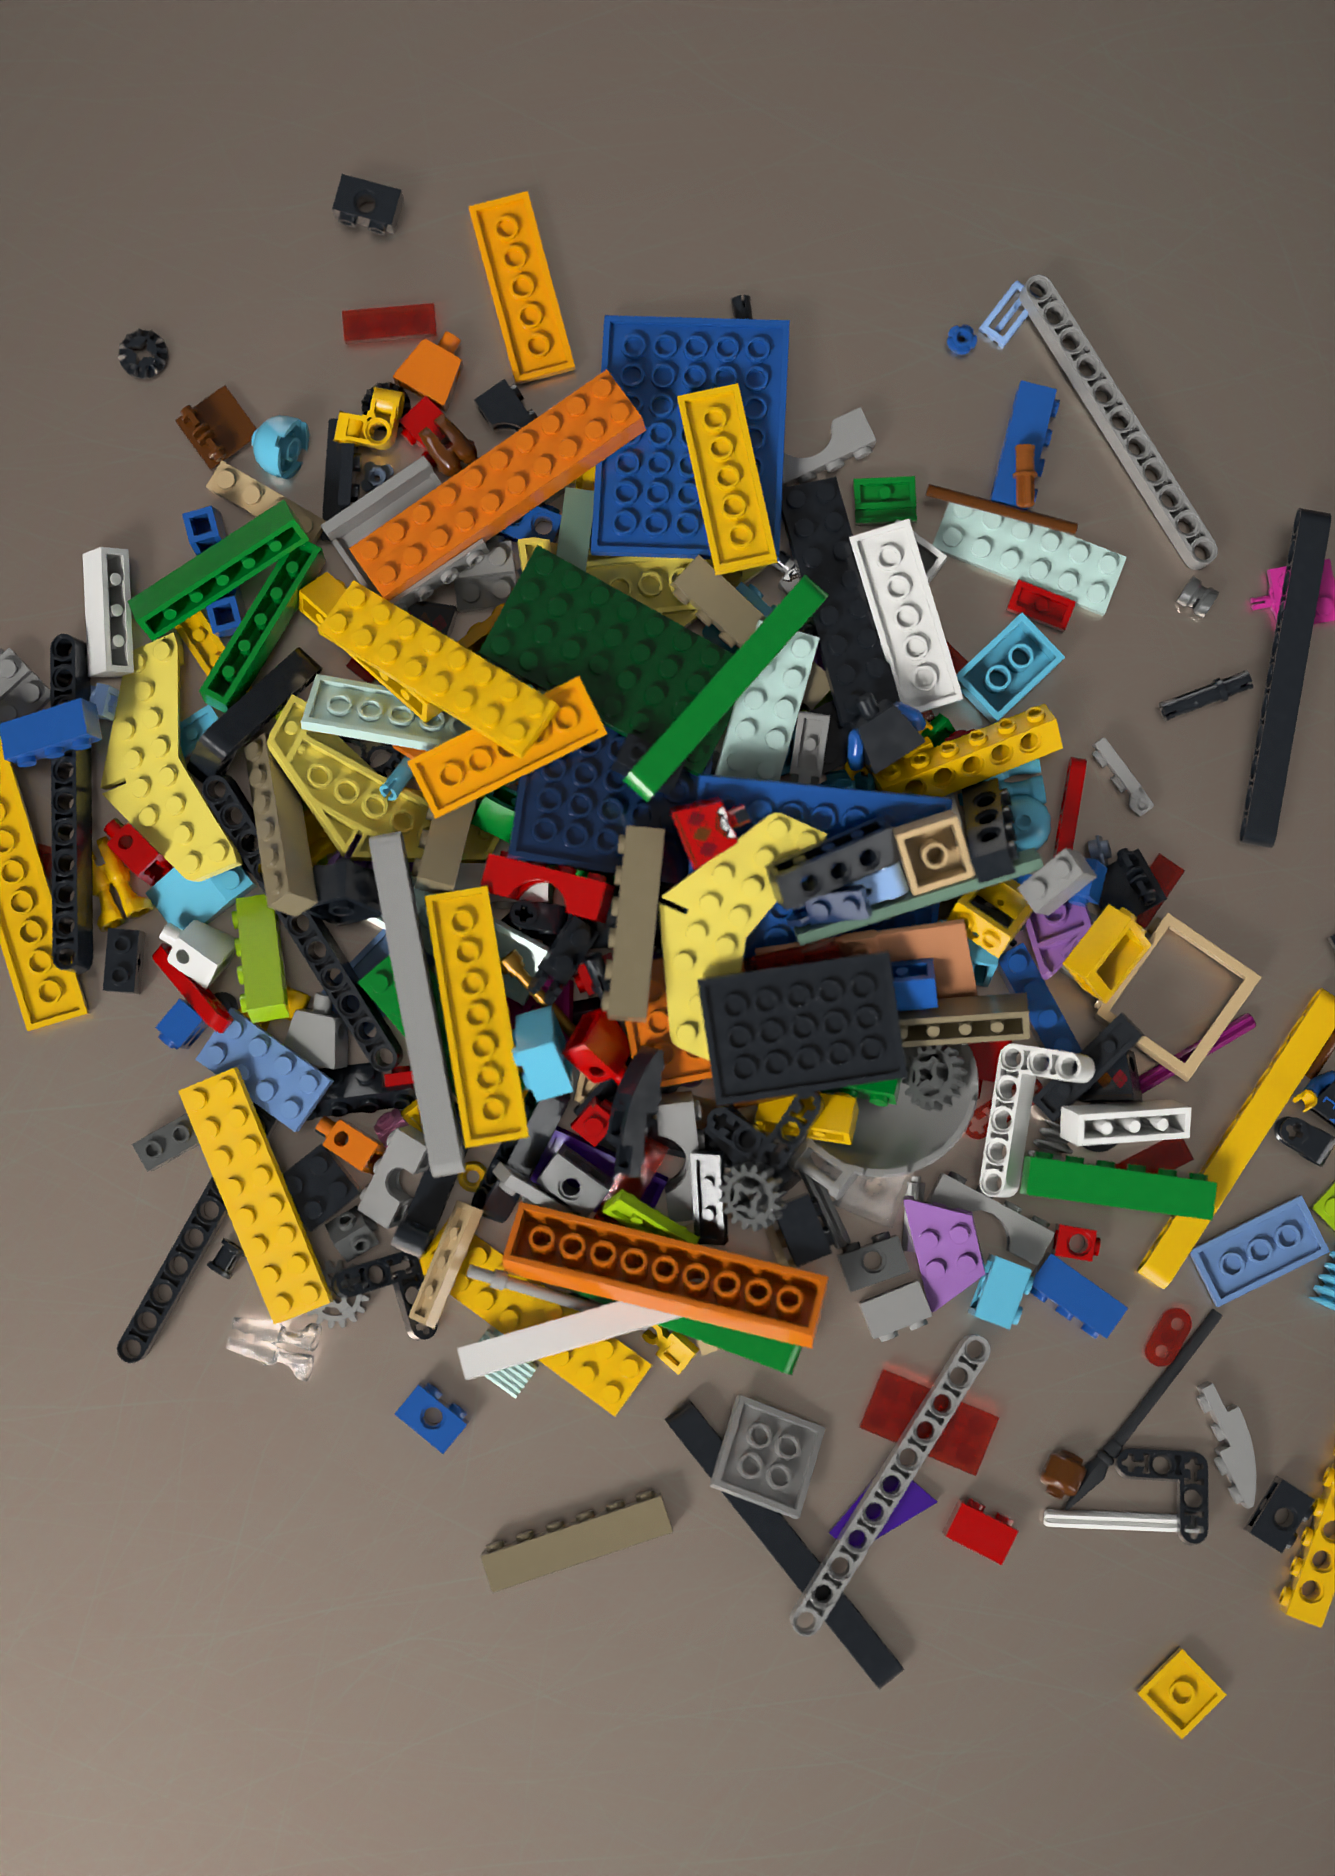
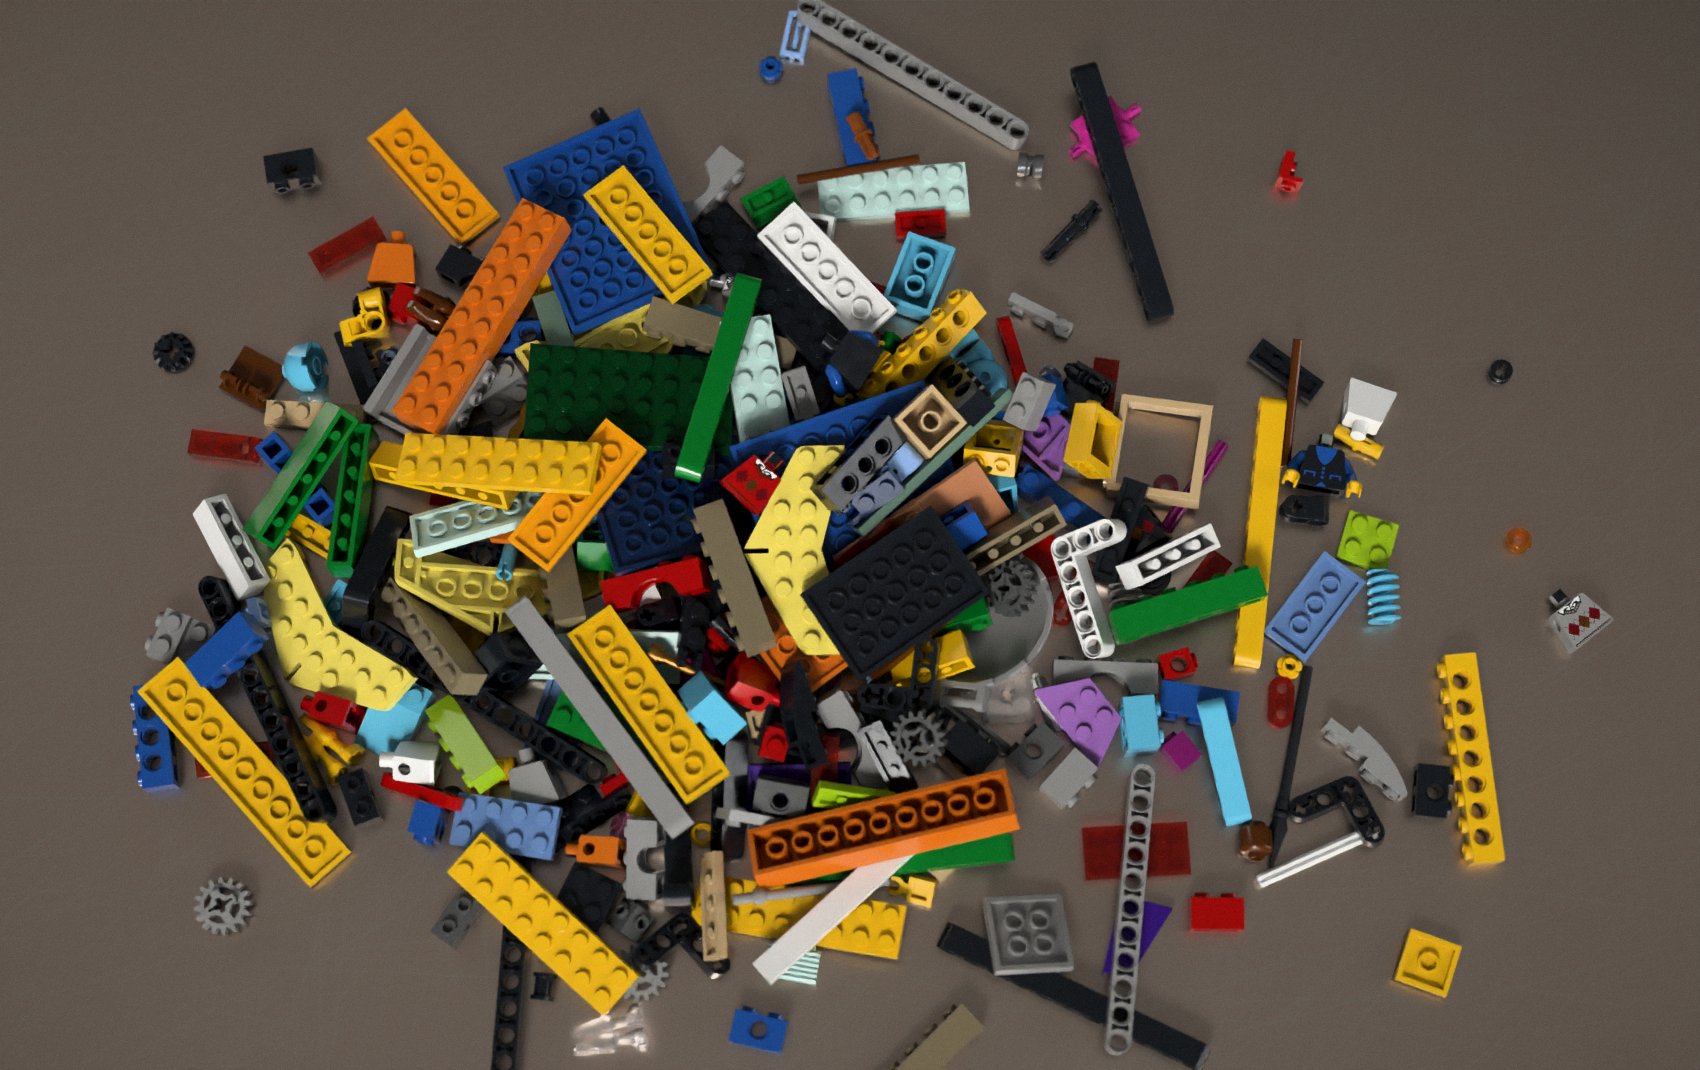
camera: 20 degrees left, 10 degrees down
none -> clear red plate [187,429,263,465]
none -> clear pink plate [1153,474,1179,491]
none -> magenta brick [1160,730,1202,774]
none -> medium azure beam [1197,696,1252,827]
none -> yellow plate [1276,654,1302,679]

